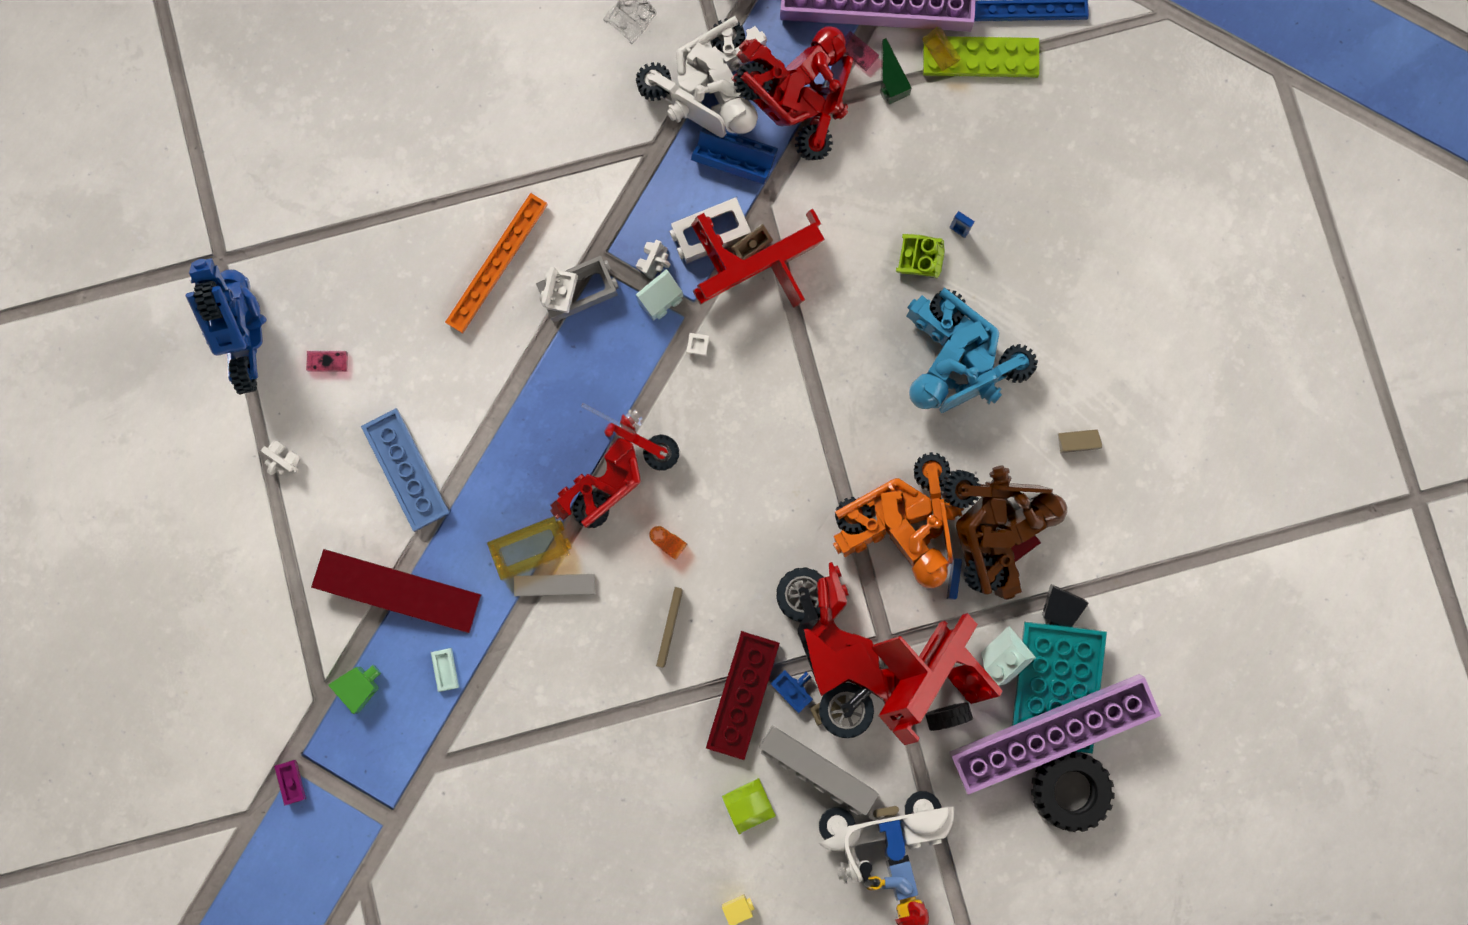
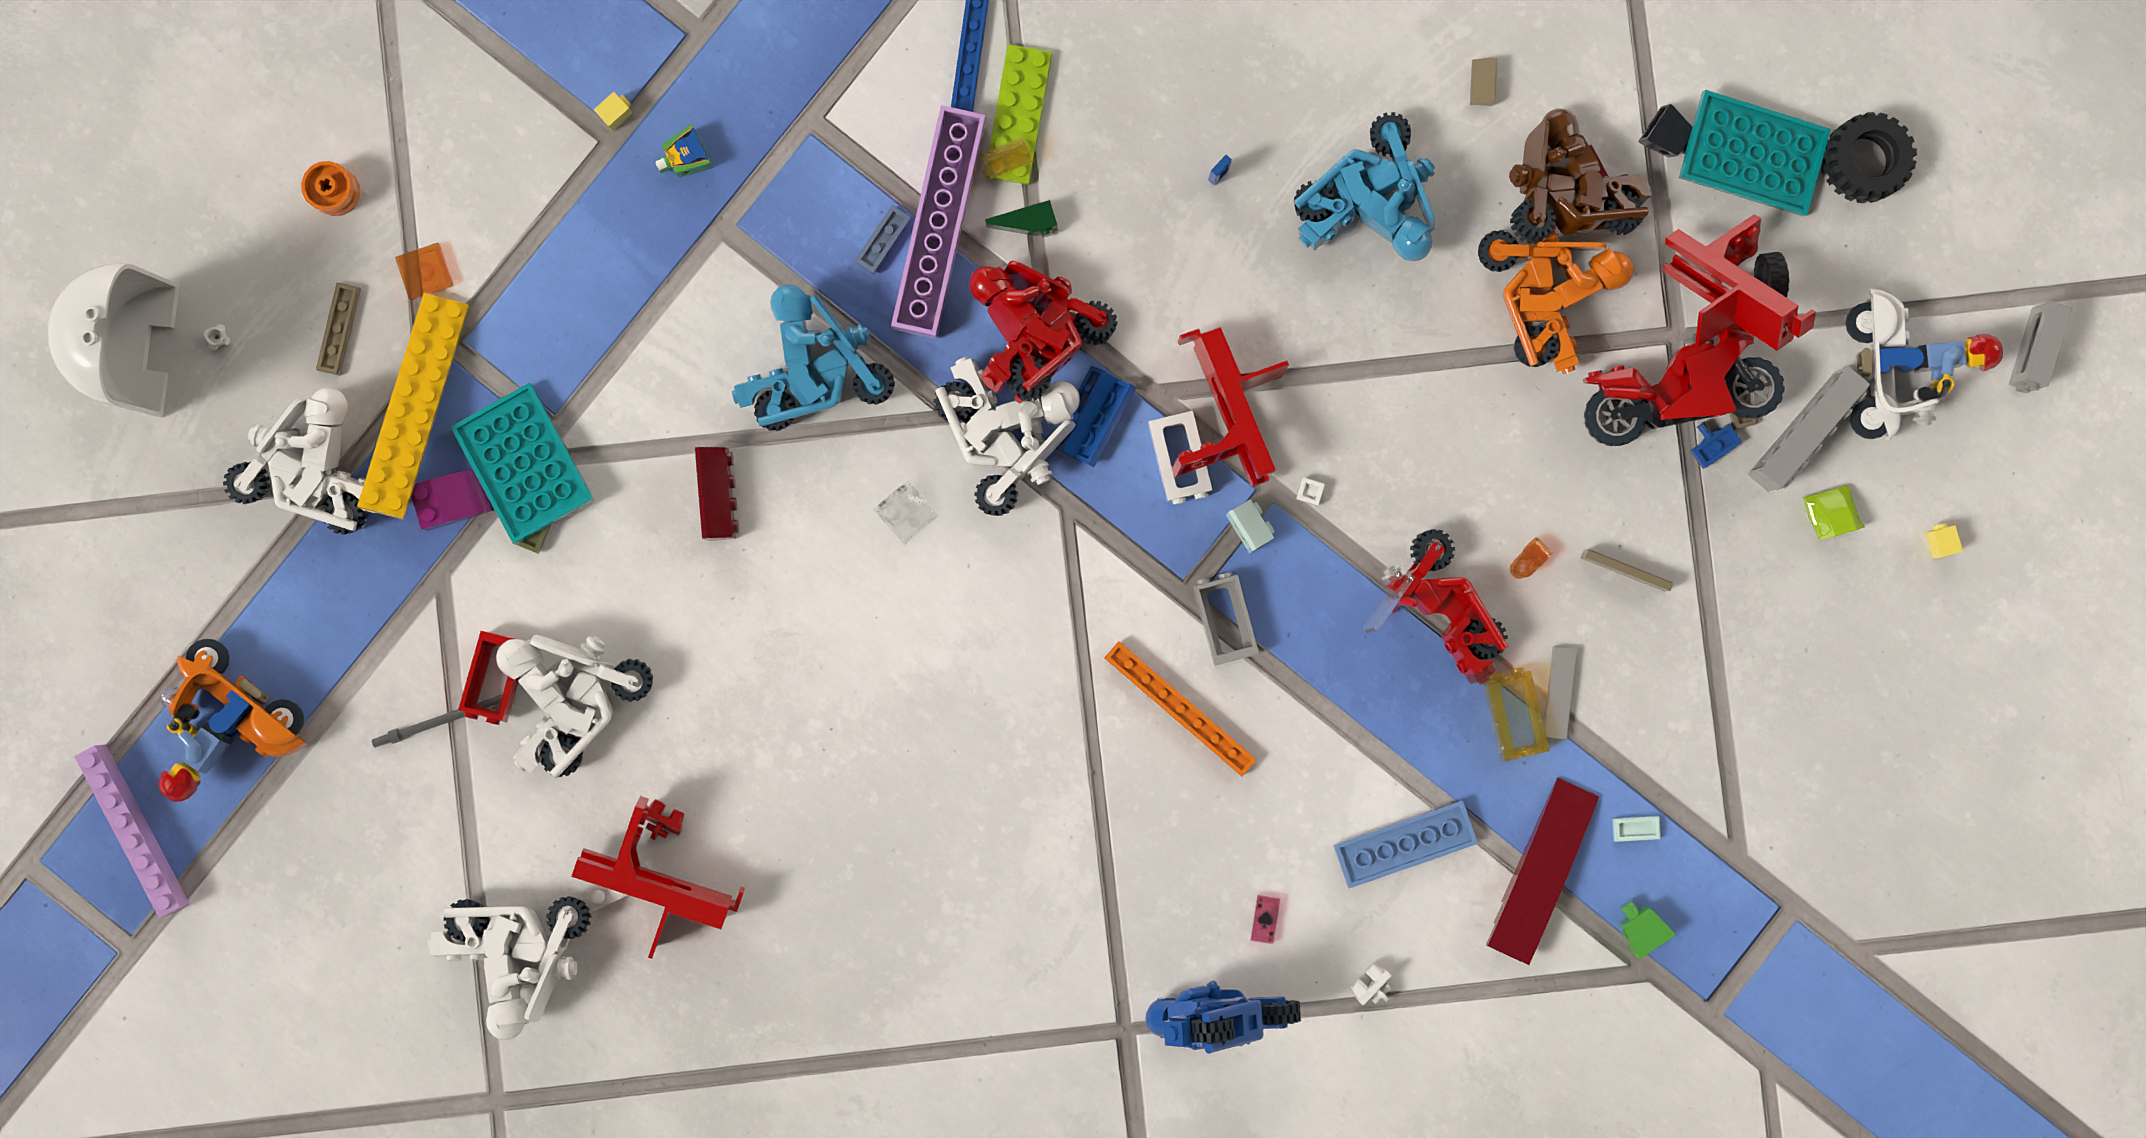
camera: 85 degrees left, 5 degrees up
magenta plate [274,760,306,806] -> none
white bracket [540,266,578,313] -> none
white hips [636,240,671,280] -> none
dark red plate [706,631,780,760] -> none
dark tan slope [731,224,773,260] -> none
clear pink tile [845,31,879,71] -> none
lime slope [896,234,945,279] -> none
blue tile [947,558,962,600] -> none
lavender brick [950,674,1161,795] -> none
light aqua slope [981,626,1036,686] -> none

